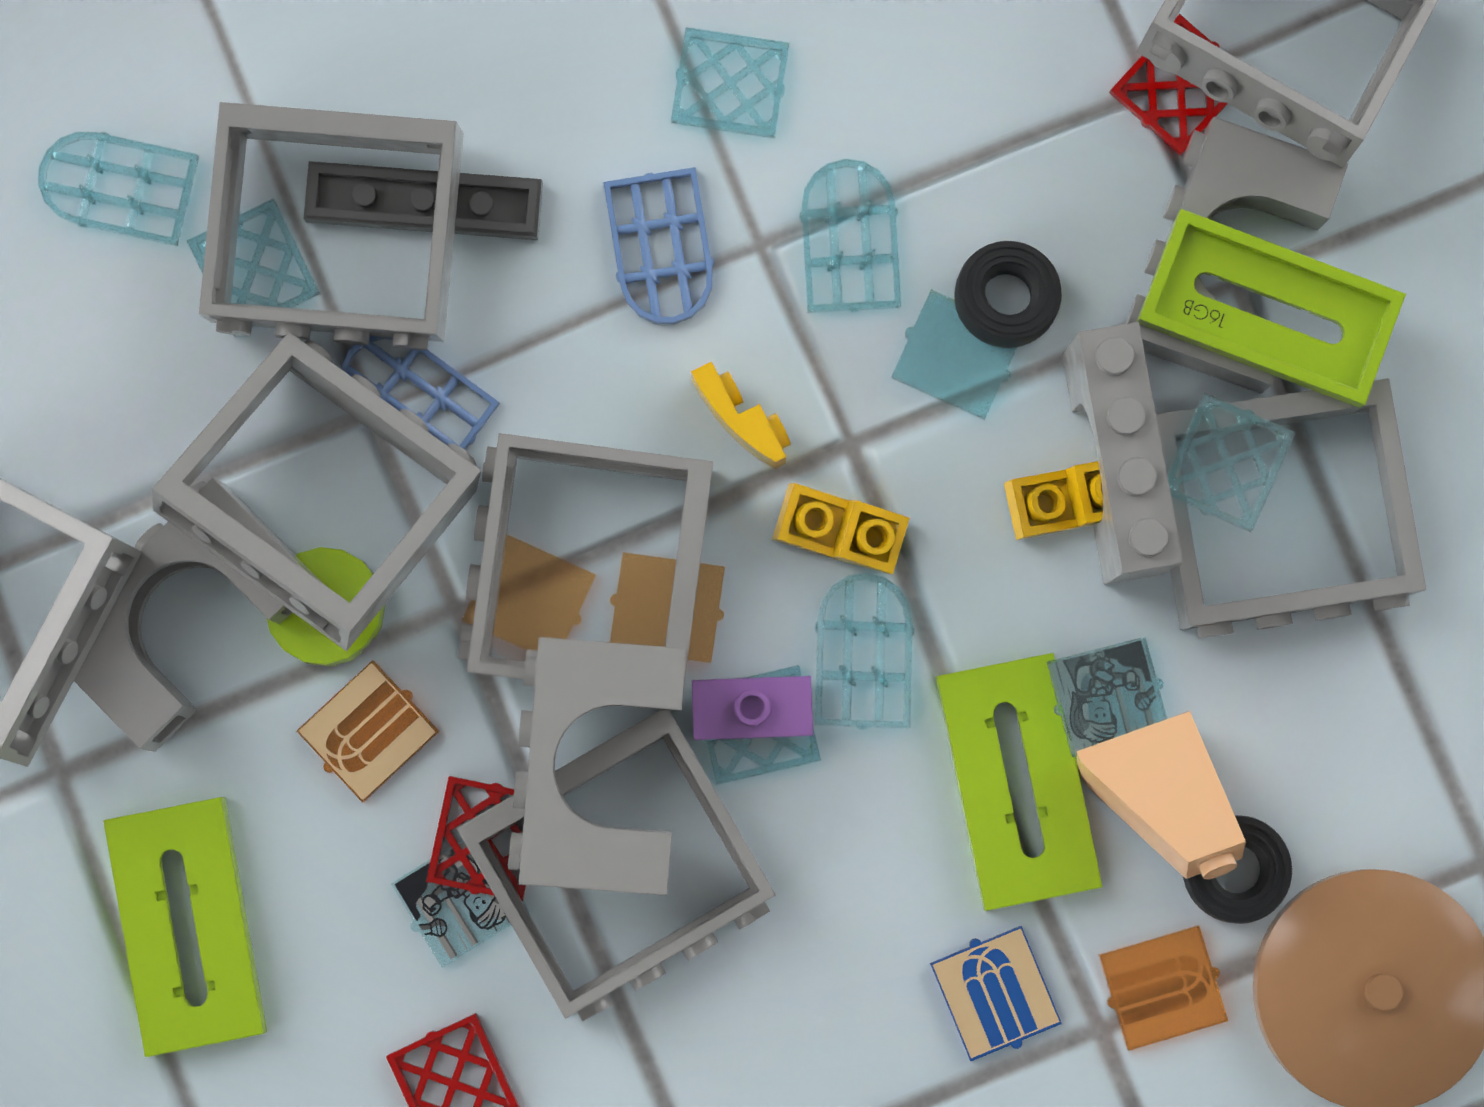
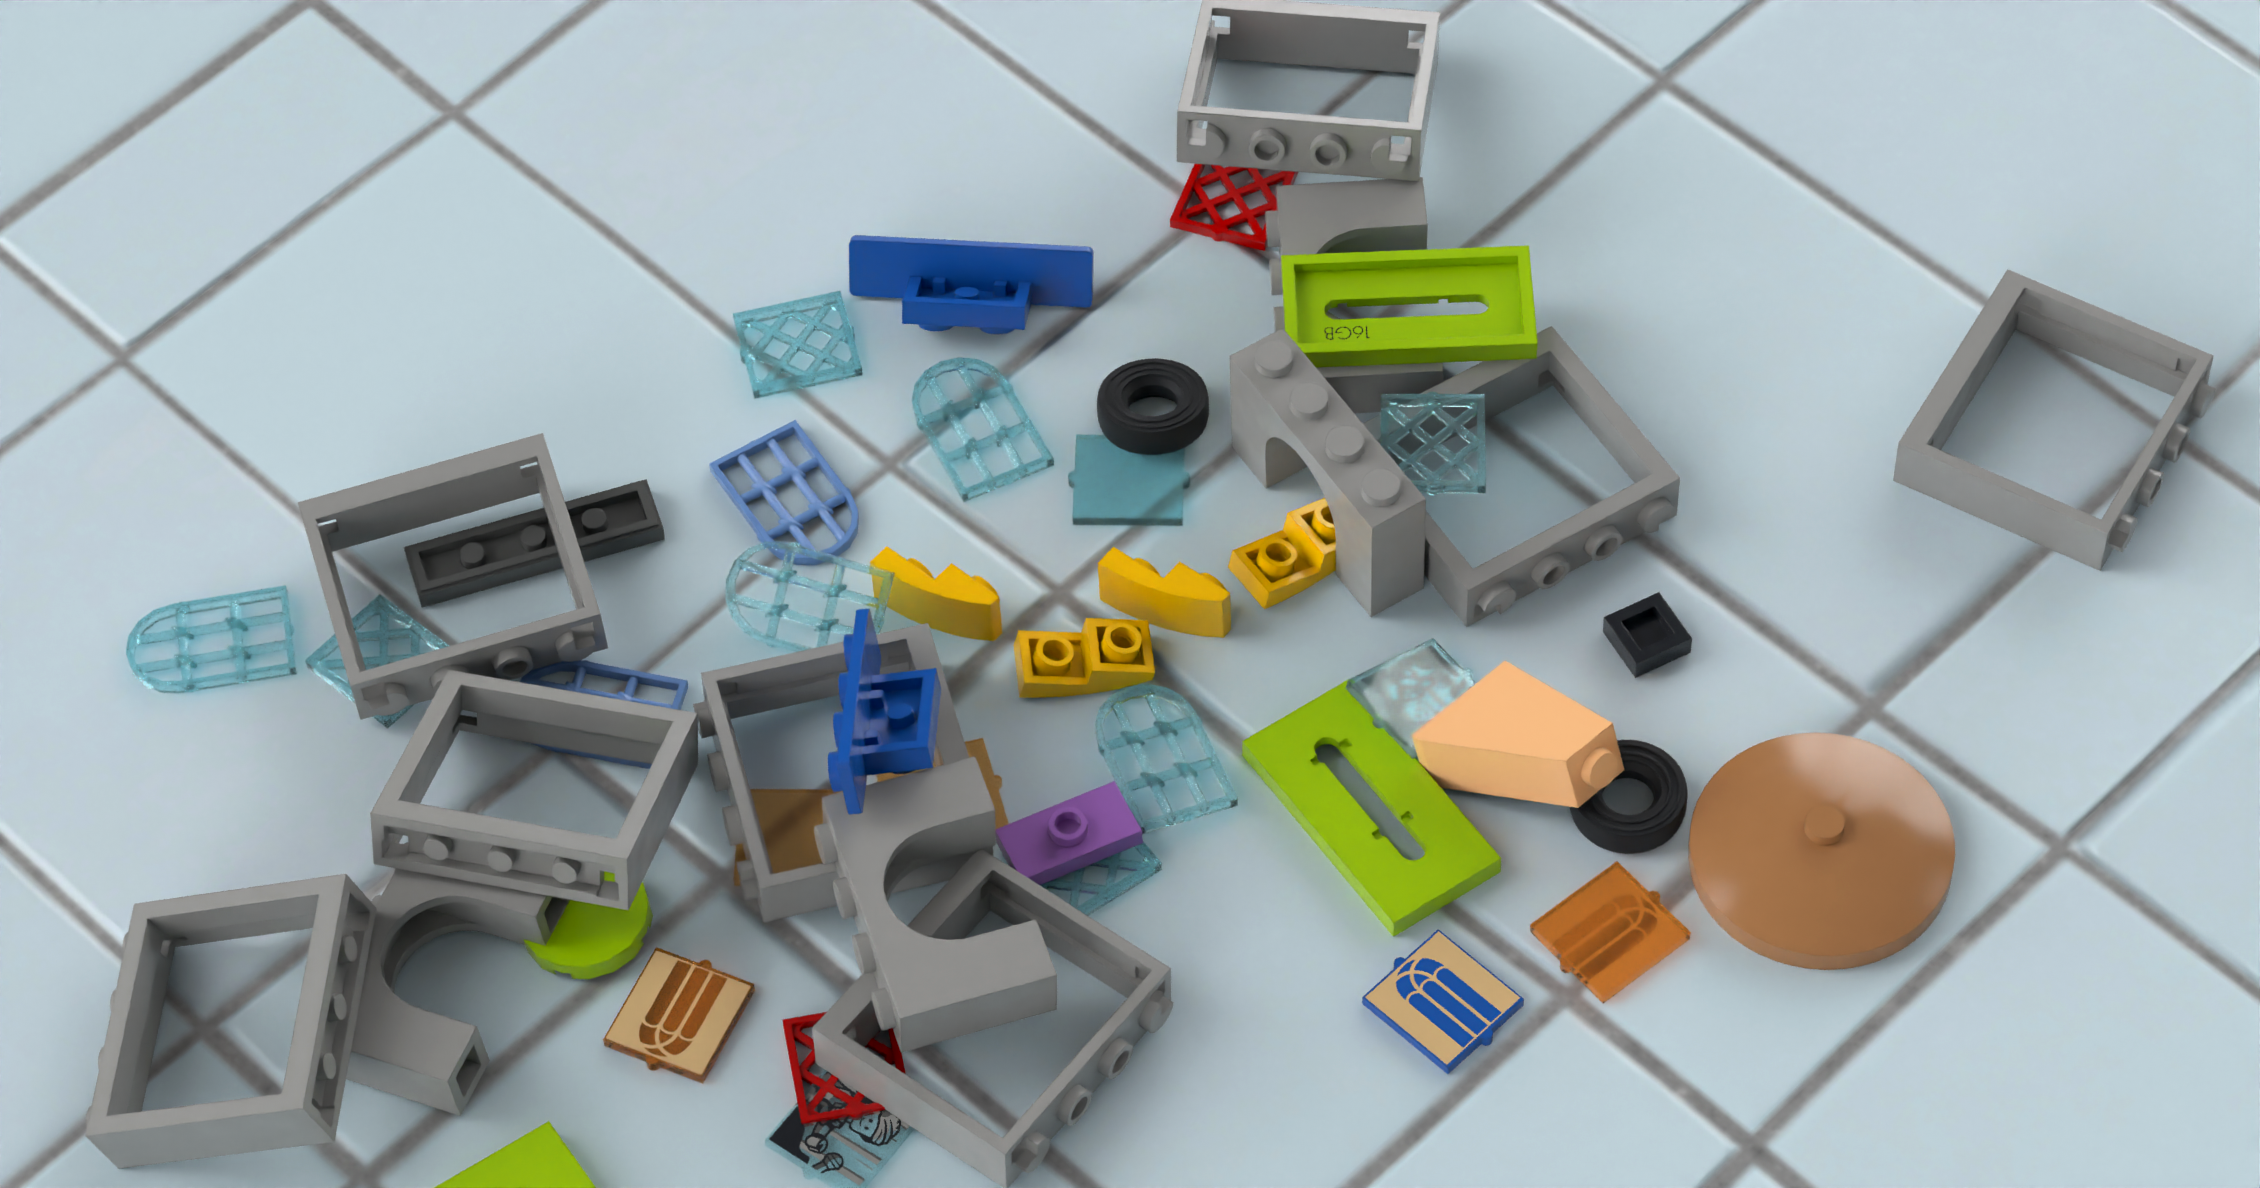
camera: 20 degrees left, 30 degrees down
none -> clear light blue window [725,541,895,652]
none -> blue bracket [828,608,941,815]
none -> blue bracket [849,235,1094,335]
none -> yellow slope [1098,547,1231,638]
none -> black tile [1603,592,1692,678]

